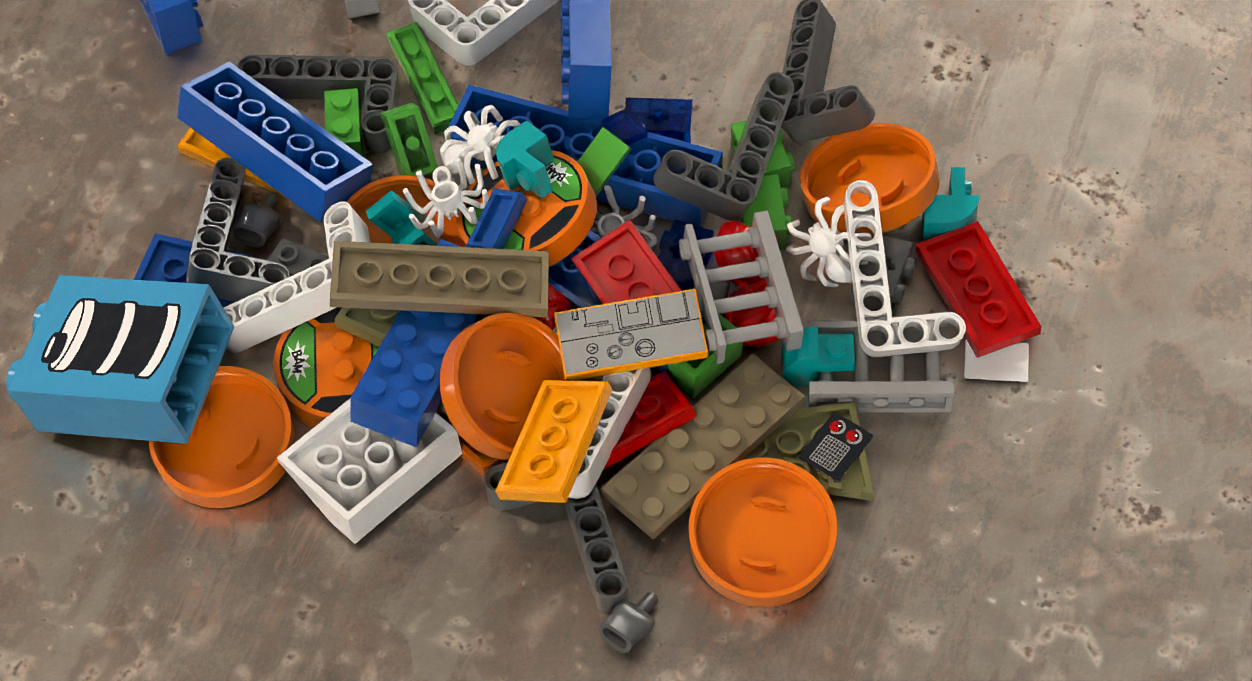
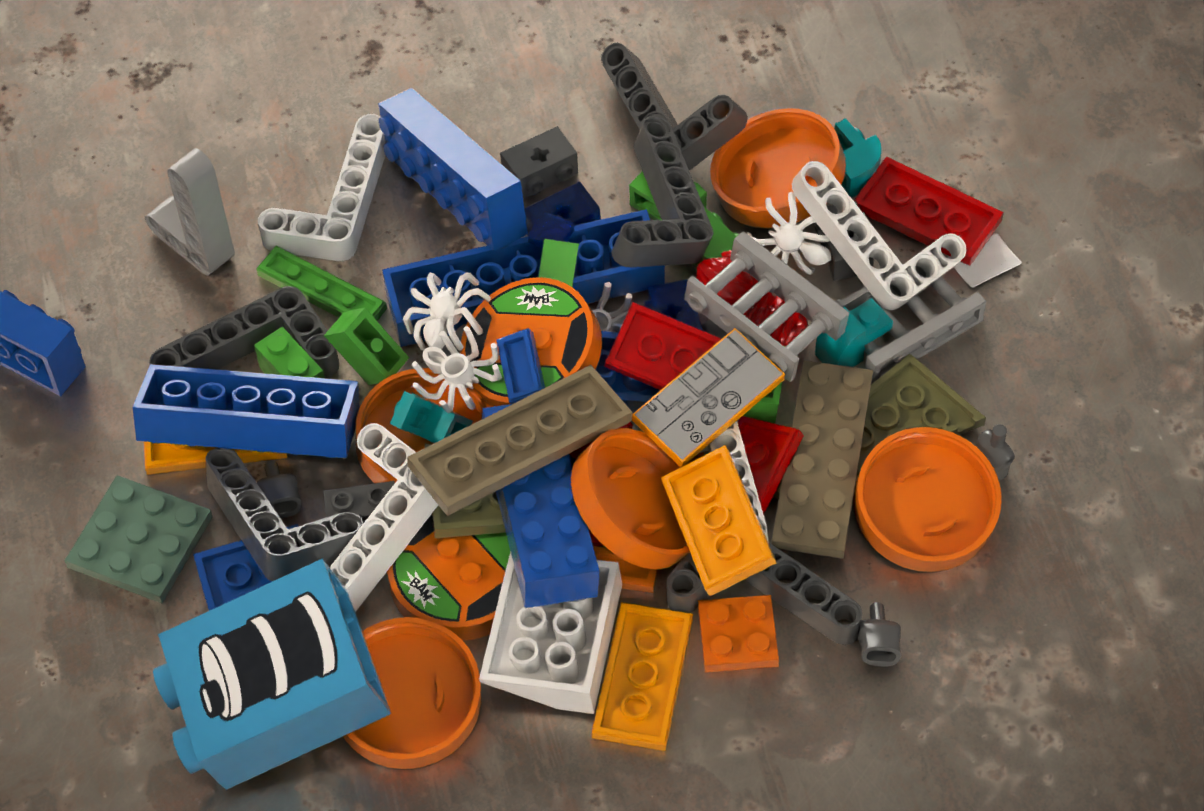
camera: 35 degrees left, 0 degrees up
teal brick [496,120,554,198] -> none
black sticker [798,413,873,481] -> none
none -> sand green plate [65,475,213,604]
none -> dark grey brick [500,126,578,199]
none -> light orange tile [592,602,693,751]
none -> orange plate [698,595,779,672]
none -> dark grey piece [975,424,1015,480]

